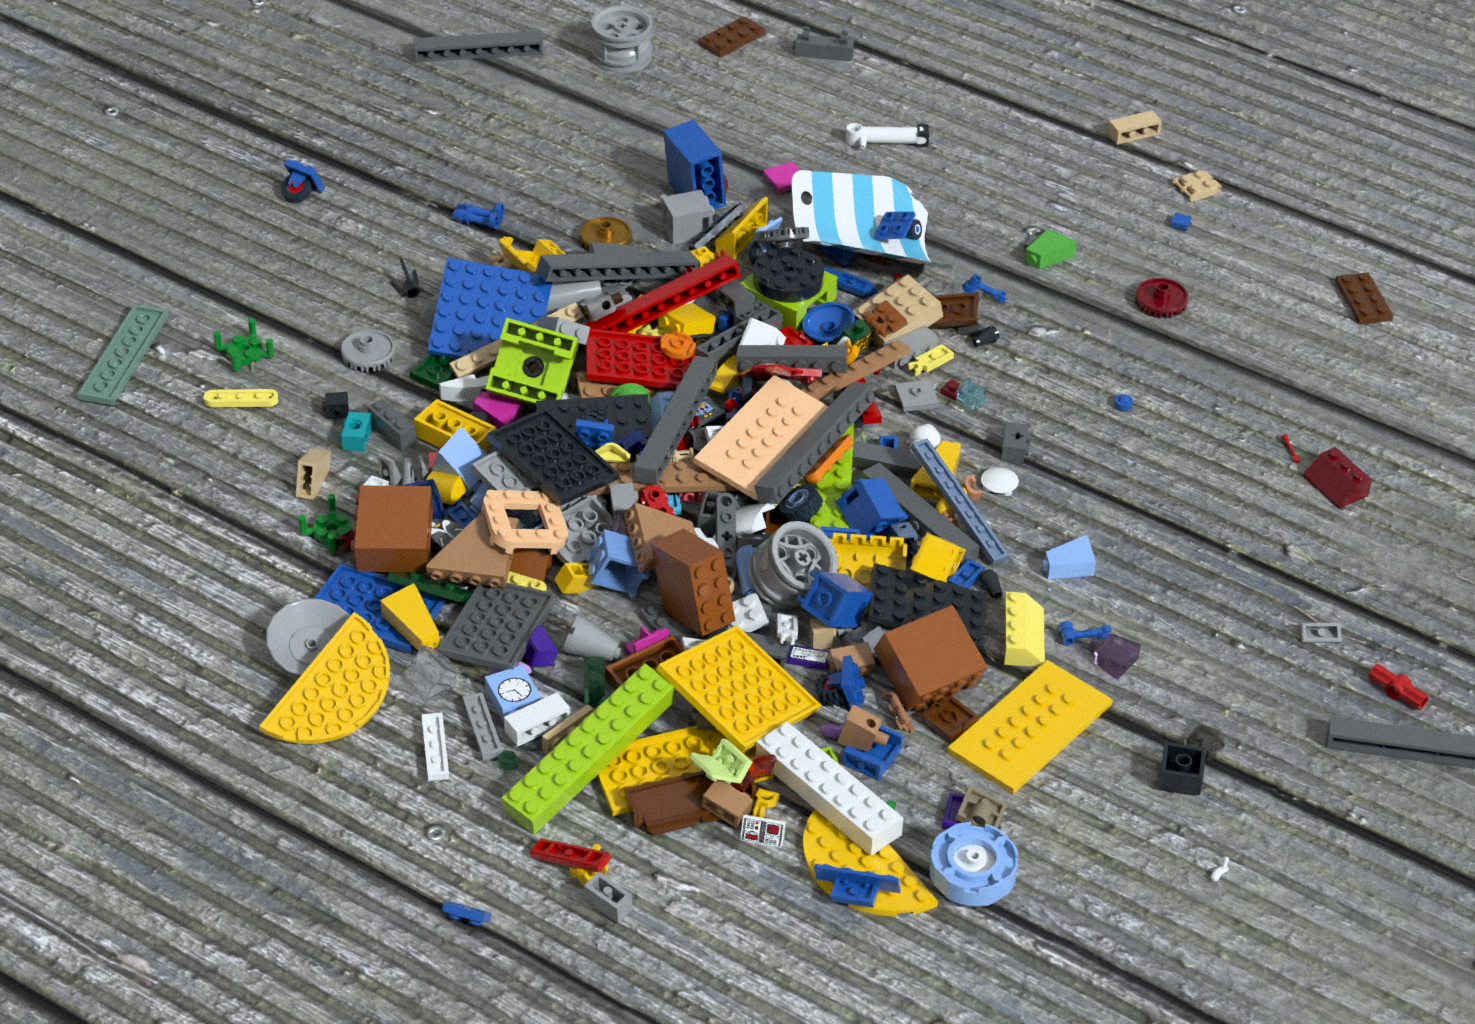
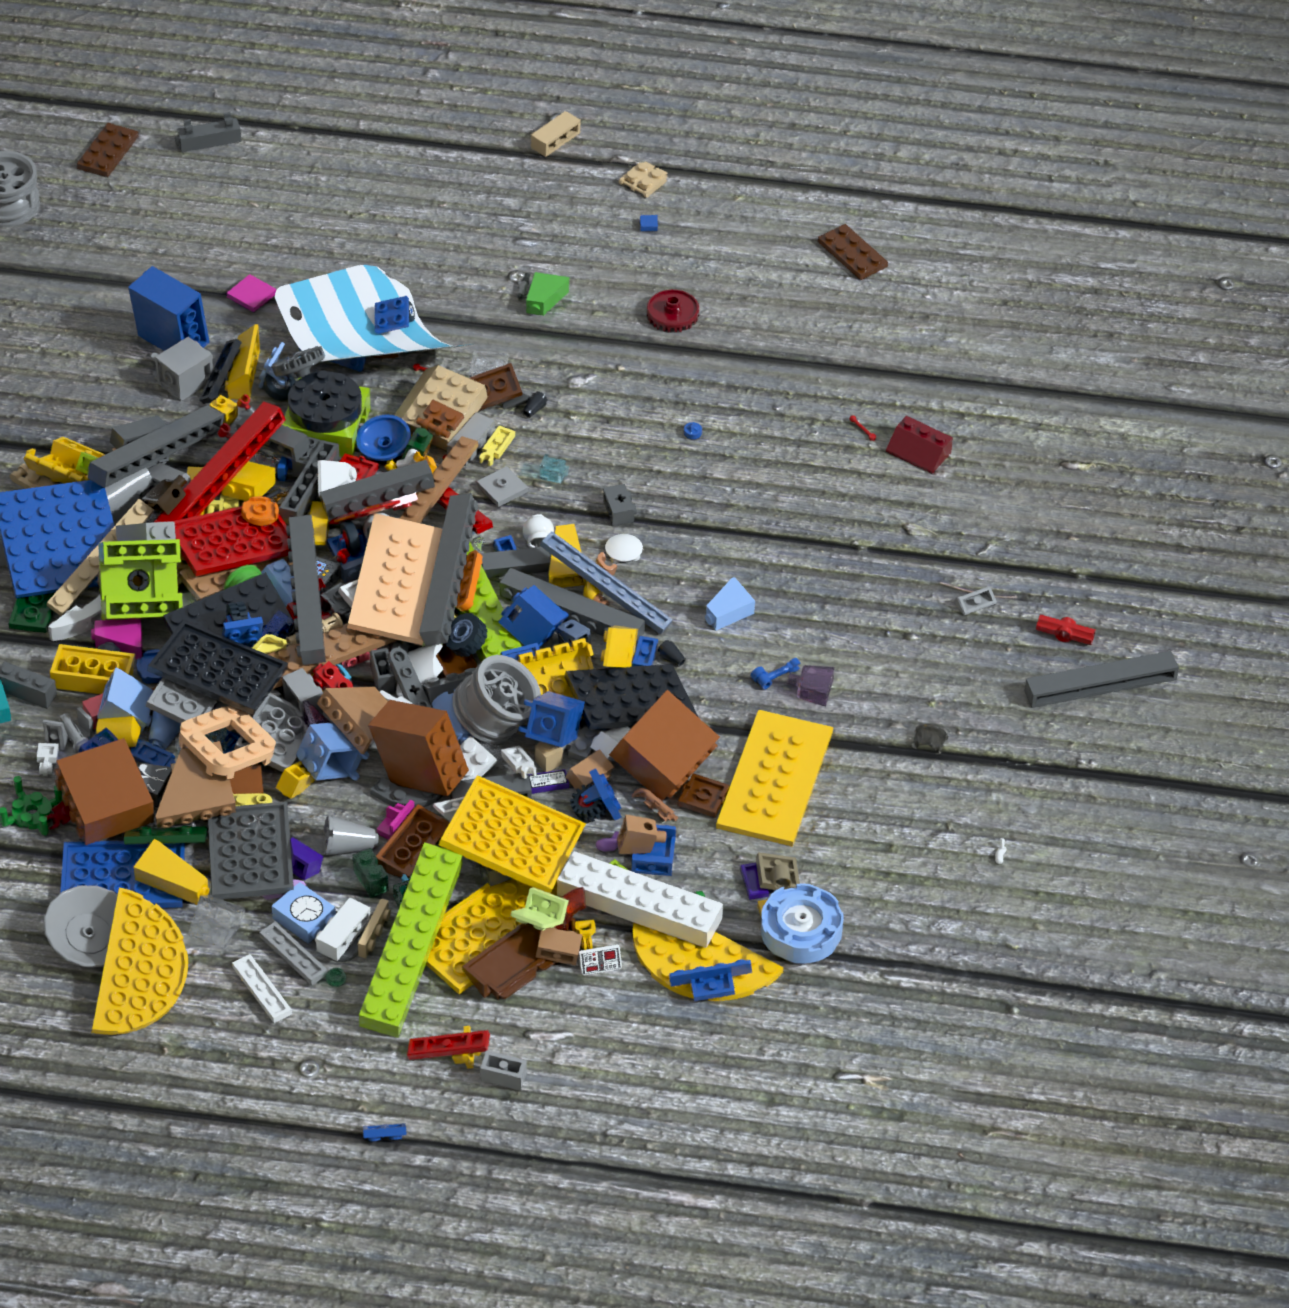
camera: 25 degrees left, 5 degrees up
pearl gold wheel [580,216,632,251] -> none
blue plate [824,267,878,297] -> none
white piece [846,123,929,149] -> none
dark red plate [940,379,966,401] -> none
blue brick [962,274,1008,303] -> none
light yellow slope [1004,592,1045,667] -> none
black brick [1158,742,1206,796] -> none

